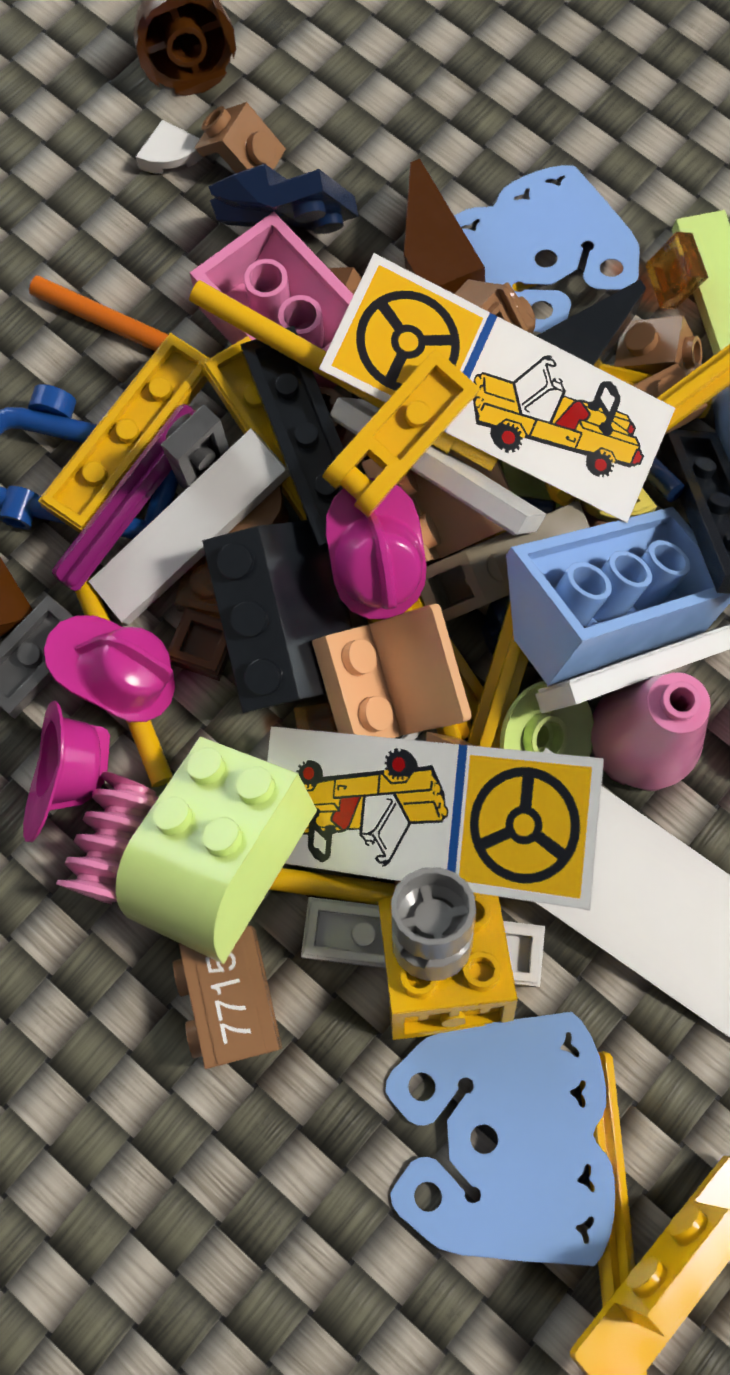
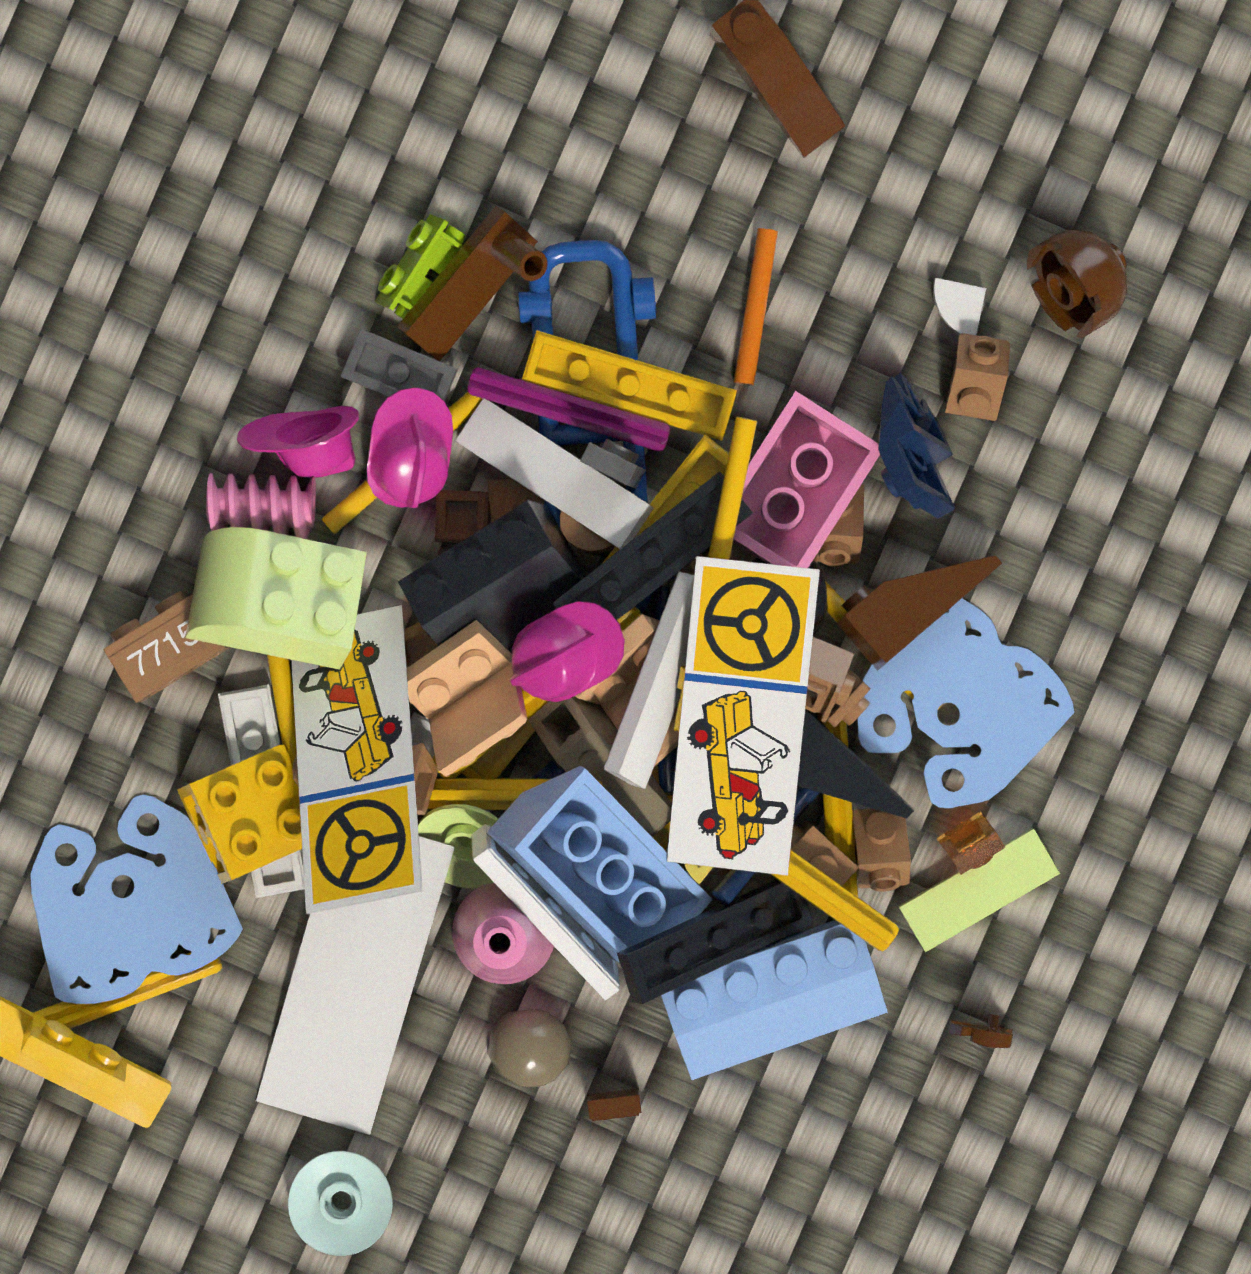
camera: 75 degrees right, 15 degrees up
yellow plate [322,348,480,517] -> none
light grey wheel [391,867,476,981] -> none

